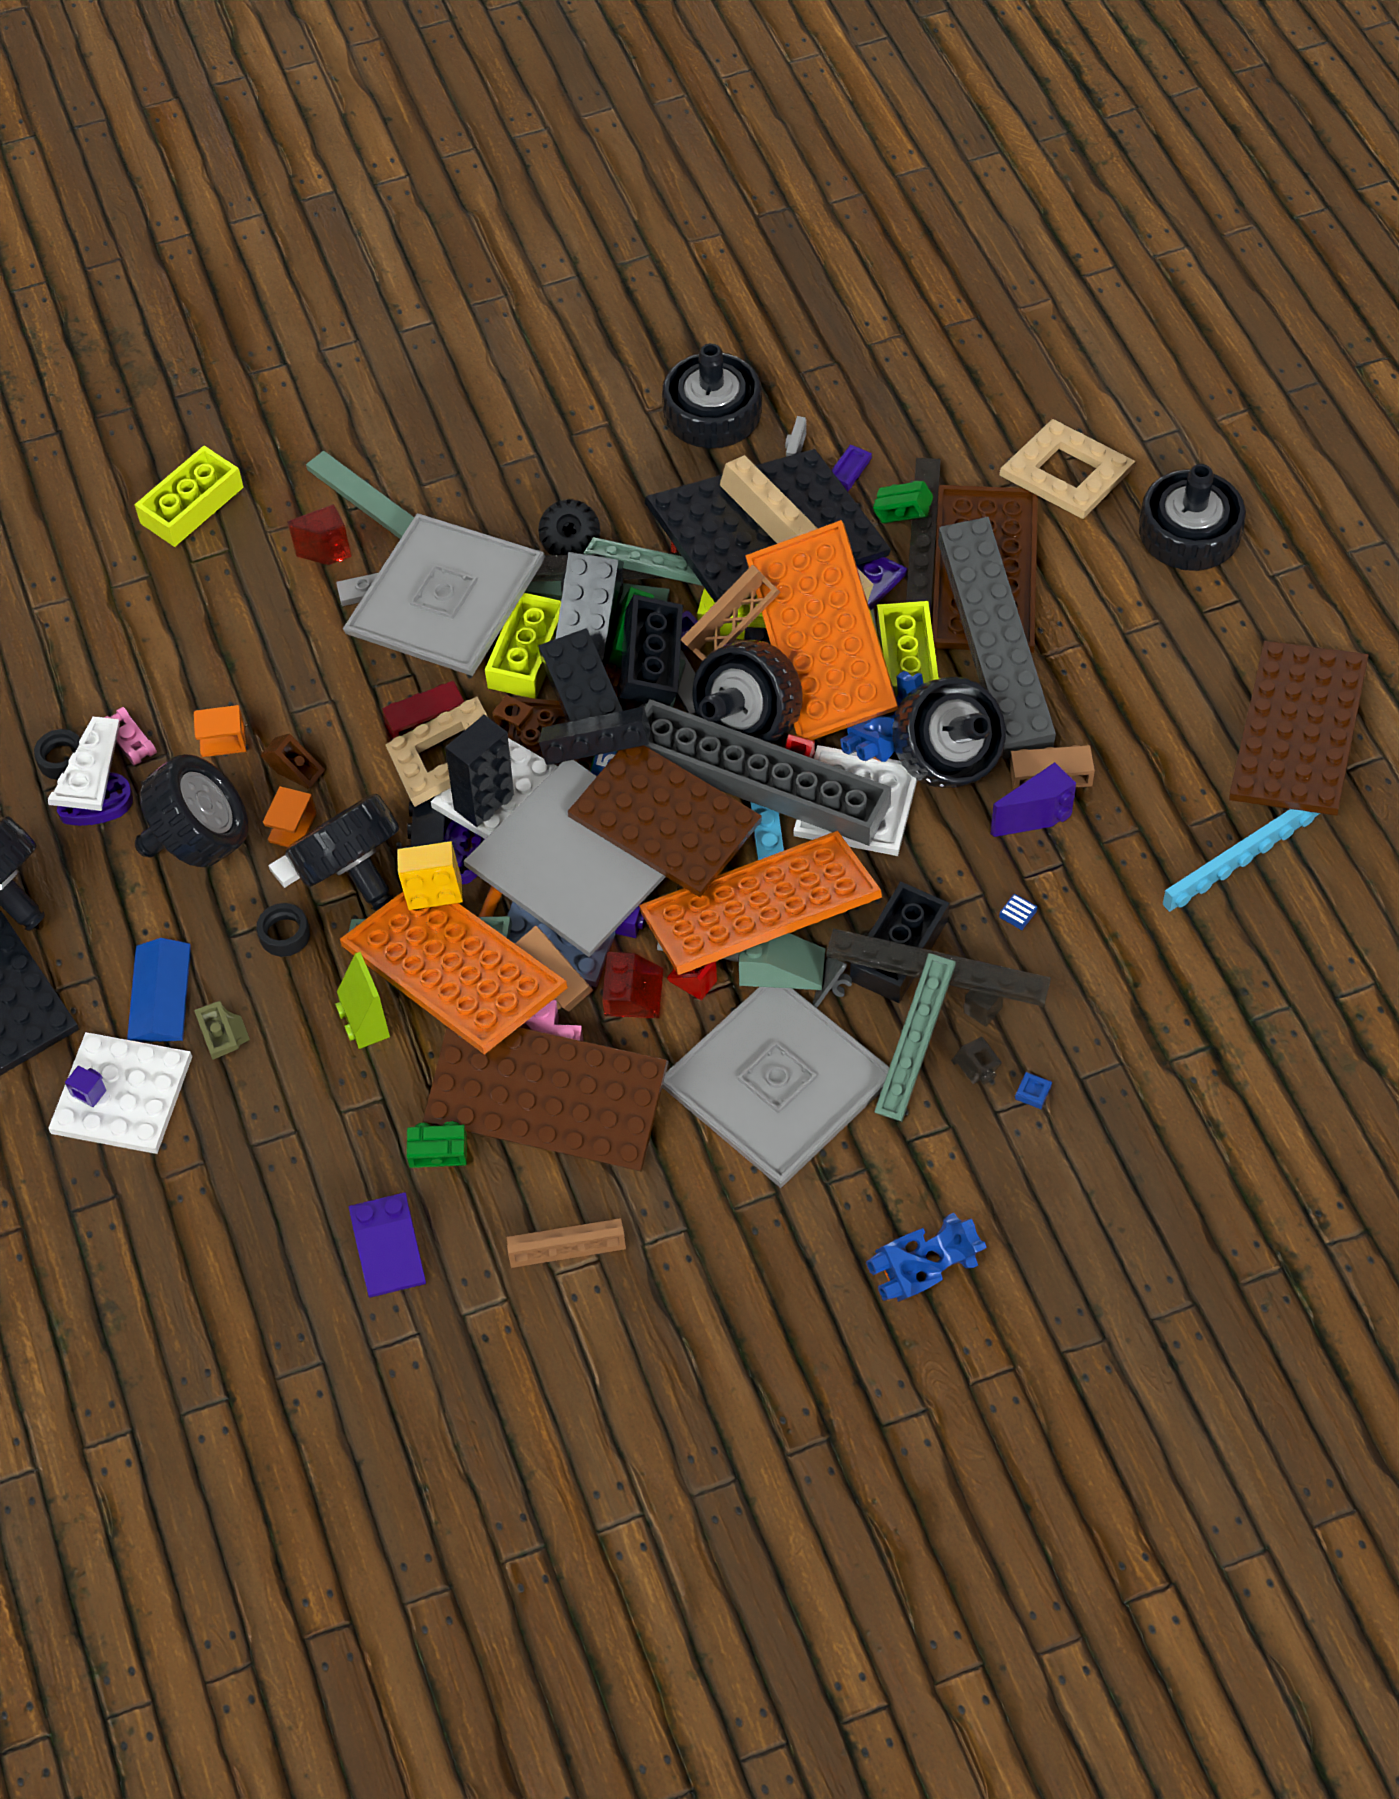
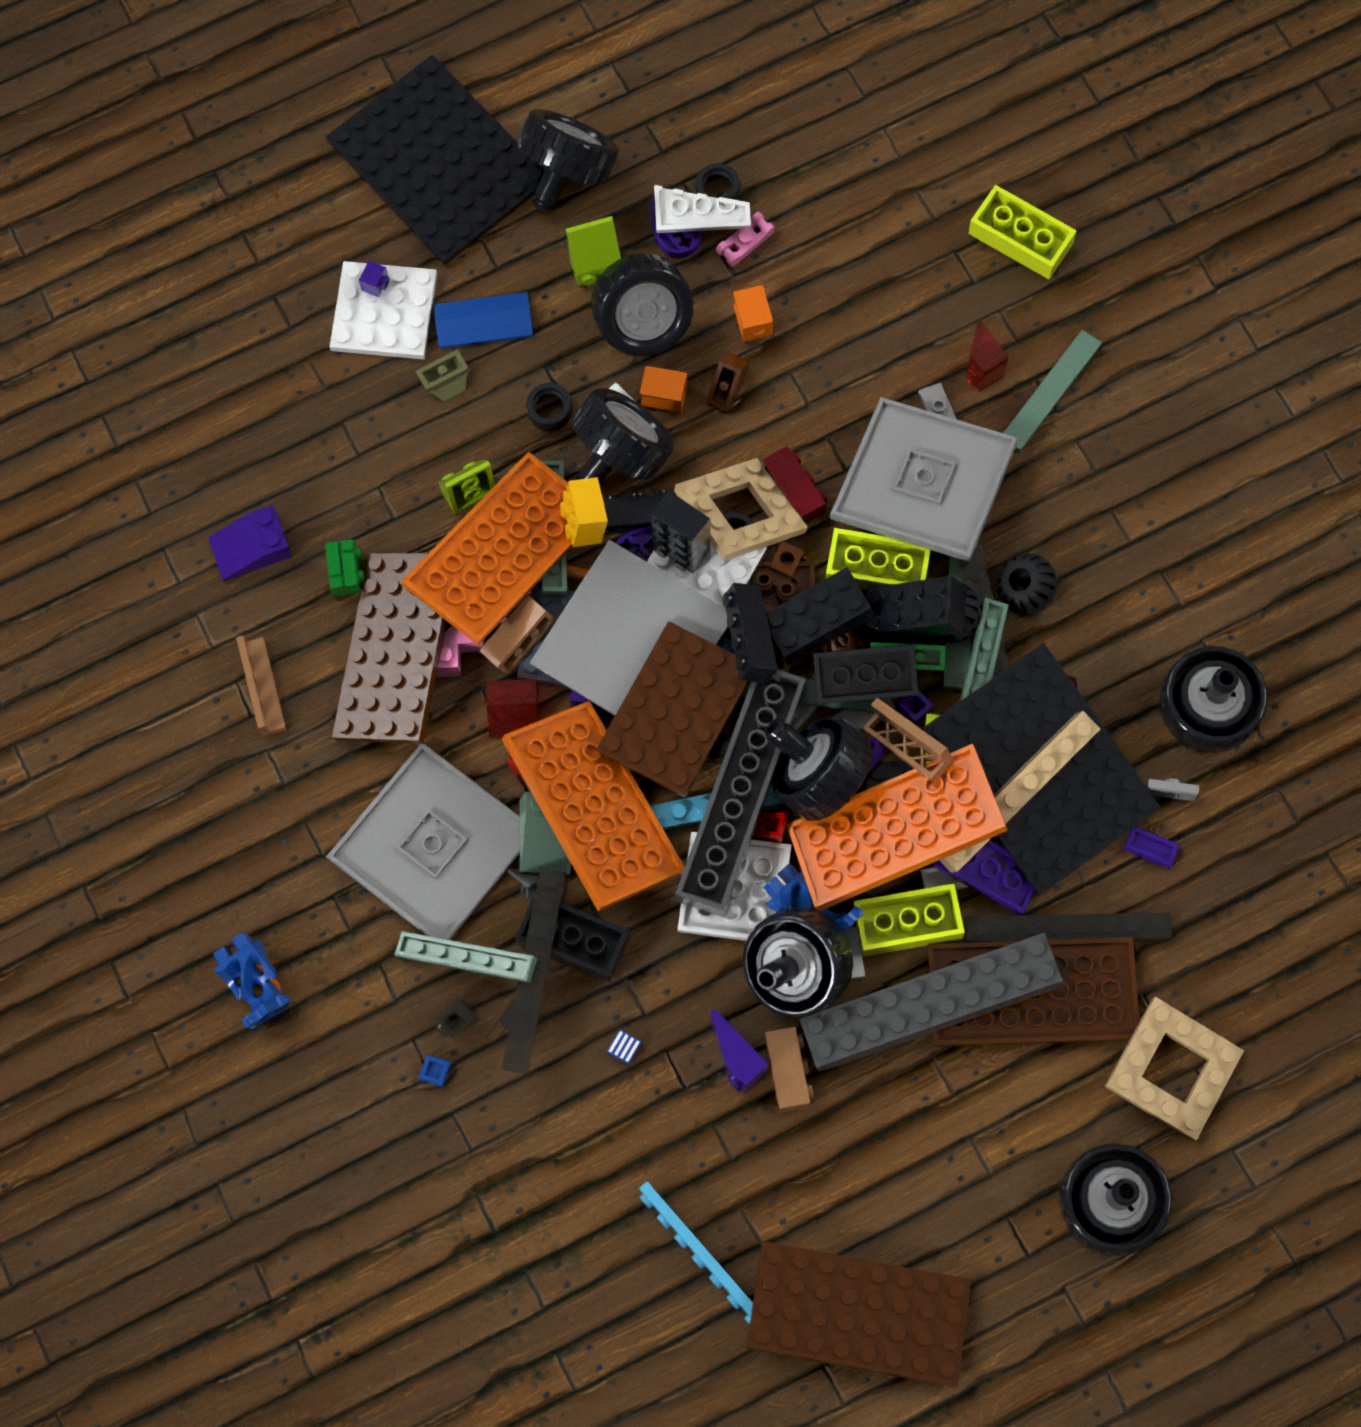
camera: 85 degrees right, 15 degrees up
green brick [873,481,933,524] -> none
none -> lime slope [566,216,621,286]

